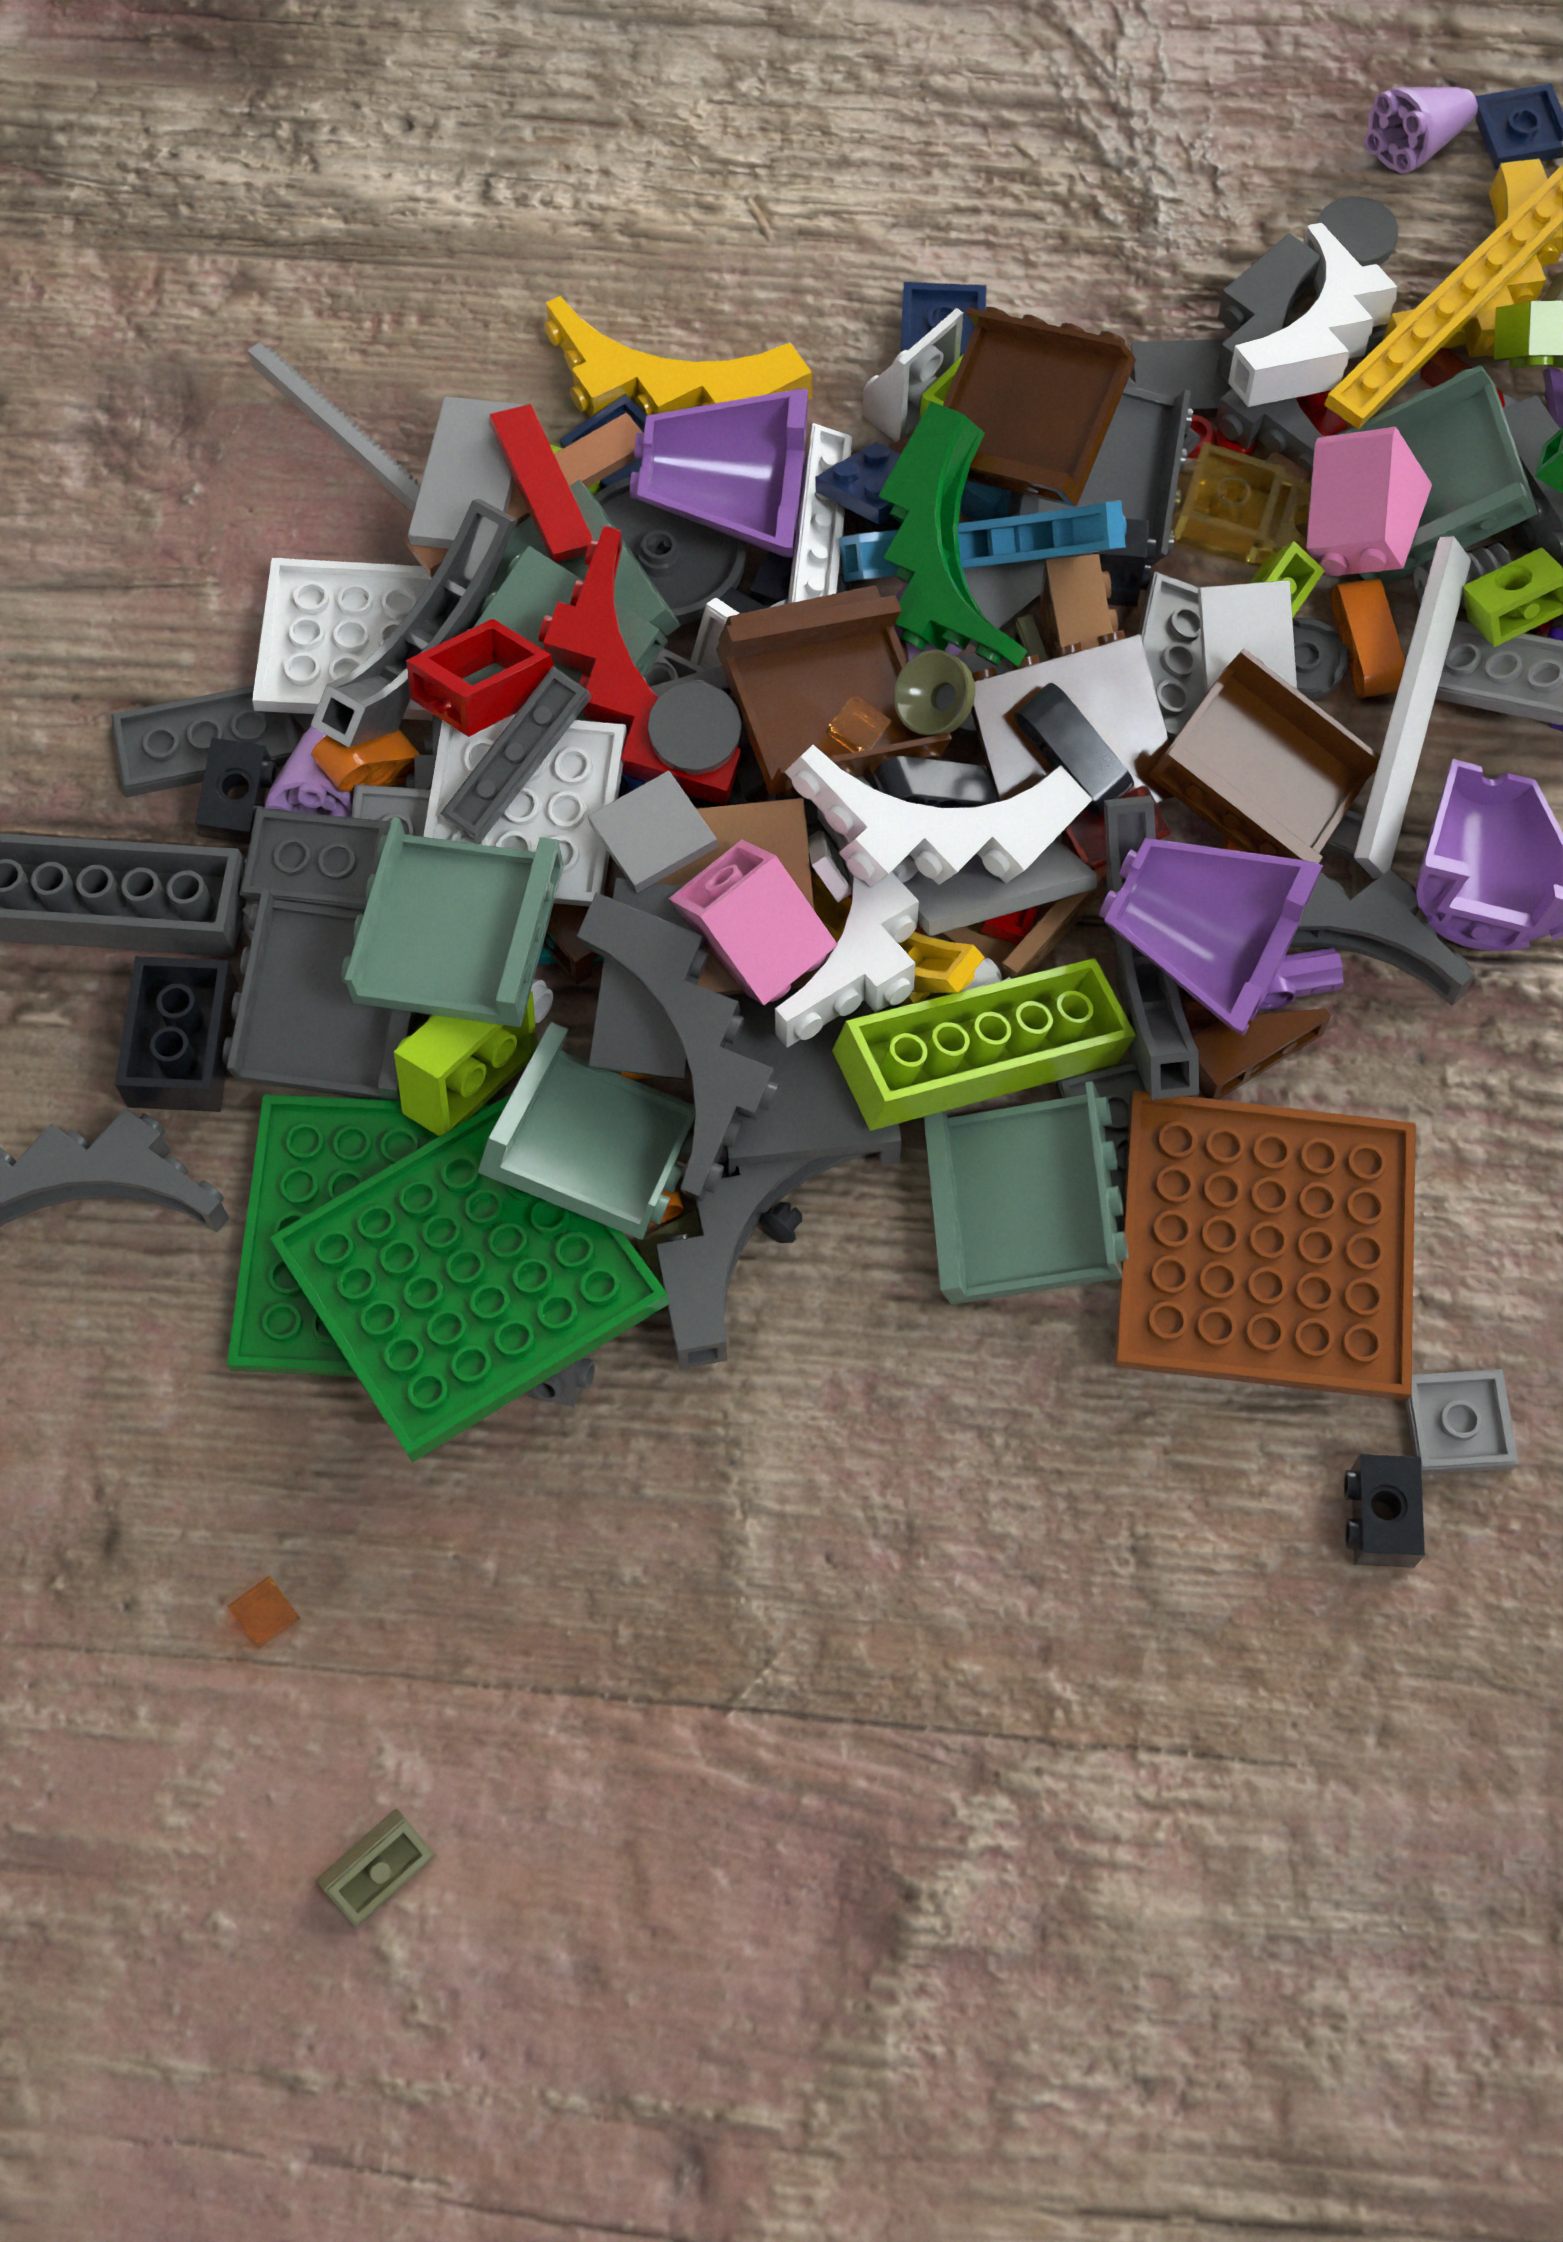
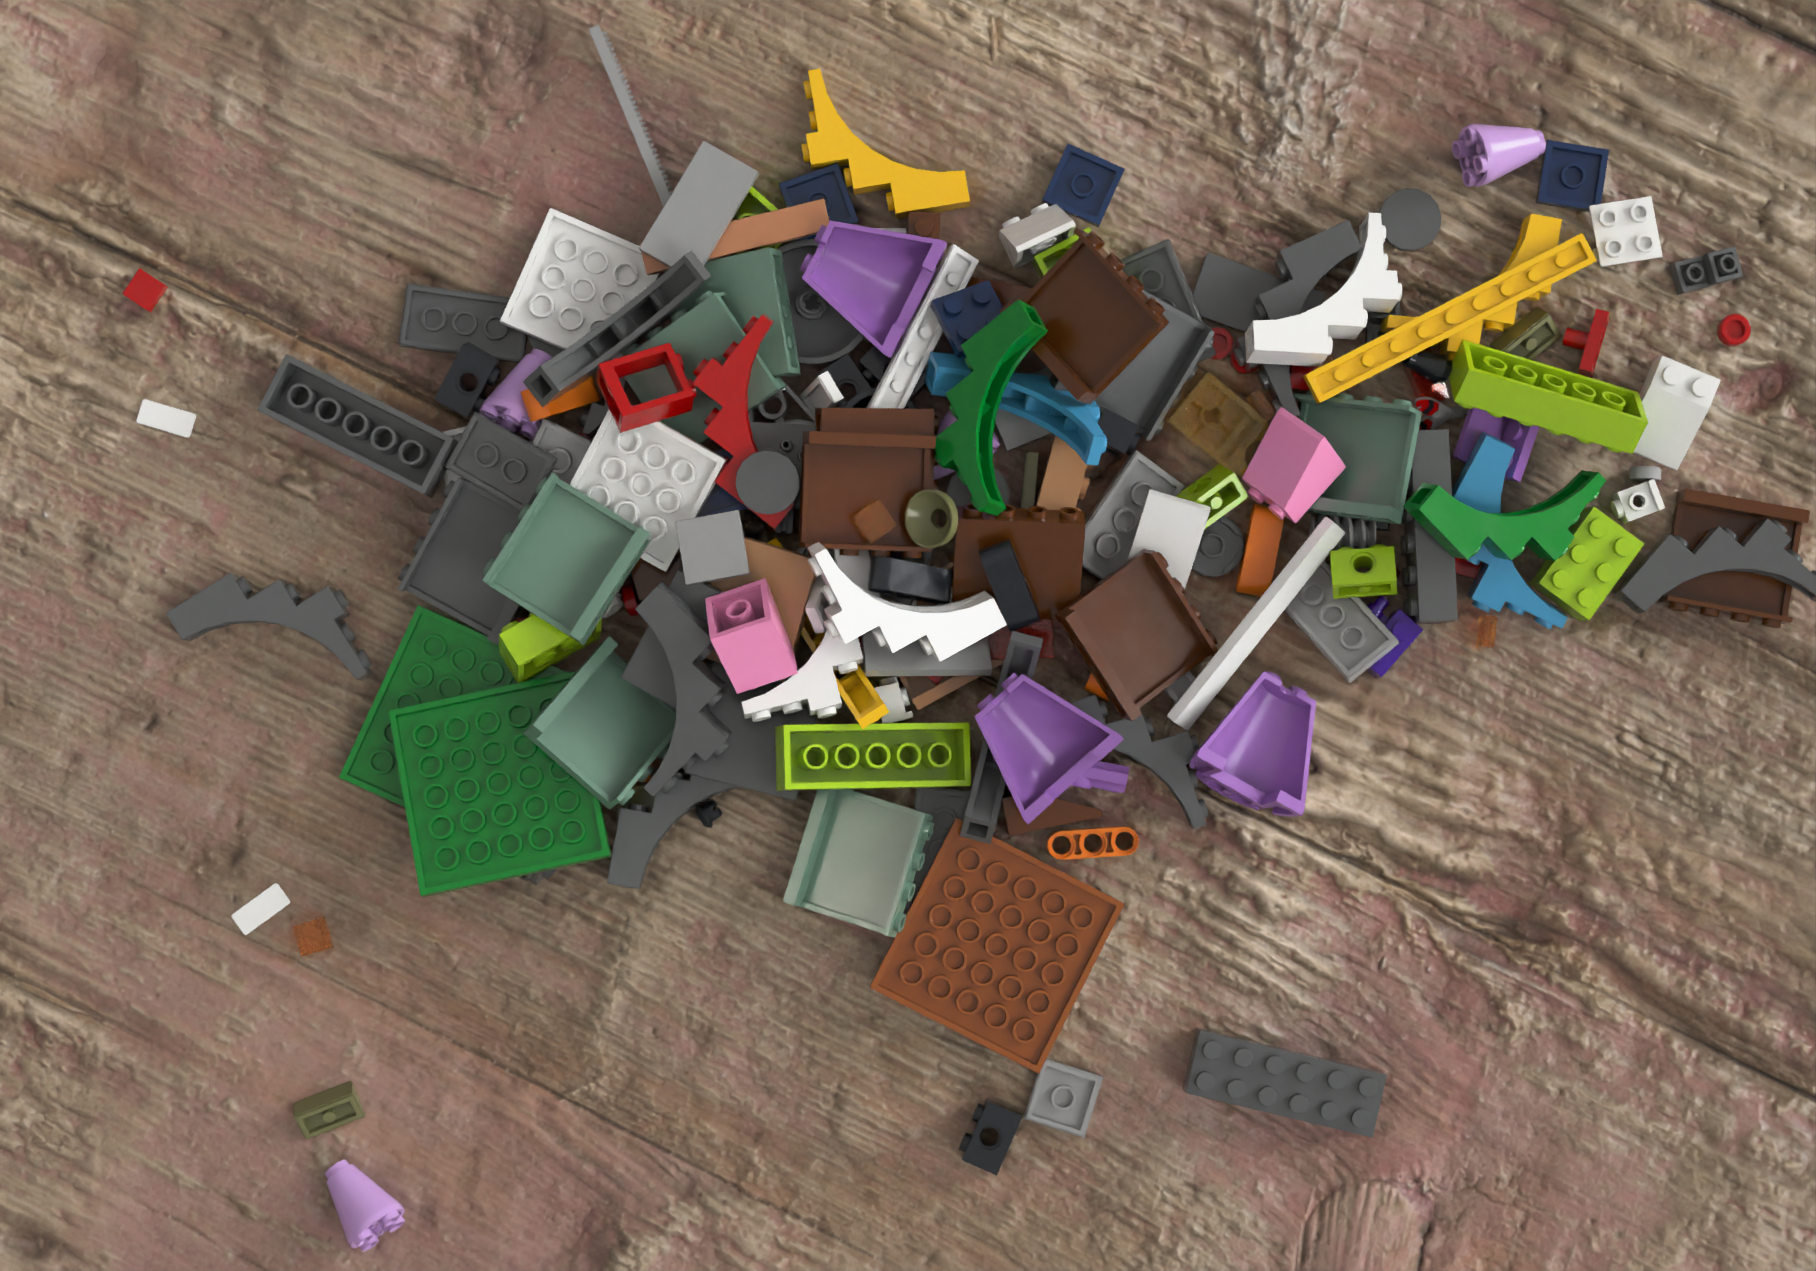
camera: 20 degrees right, 20 degrees up
black brick [115,956,239,1112] -> none
dark grey tile [440,667,592,844] -> none
red tile [489,404,593,563] -> none
none -> white sticker [231,883,290,935]
none -> lavender cone [325,1160,405,1252]
none -> red tile [621,583,640,617]
none -> orange beam [1045,826,1139,860]
none -> black cone [1402,351,1452,384]

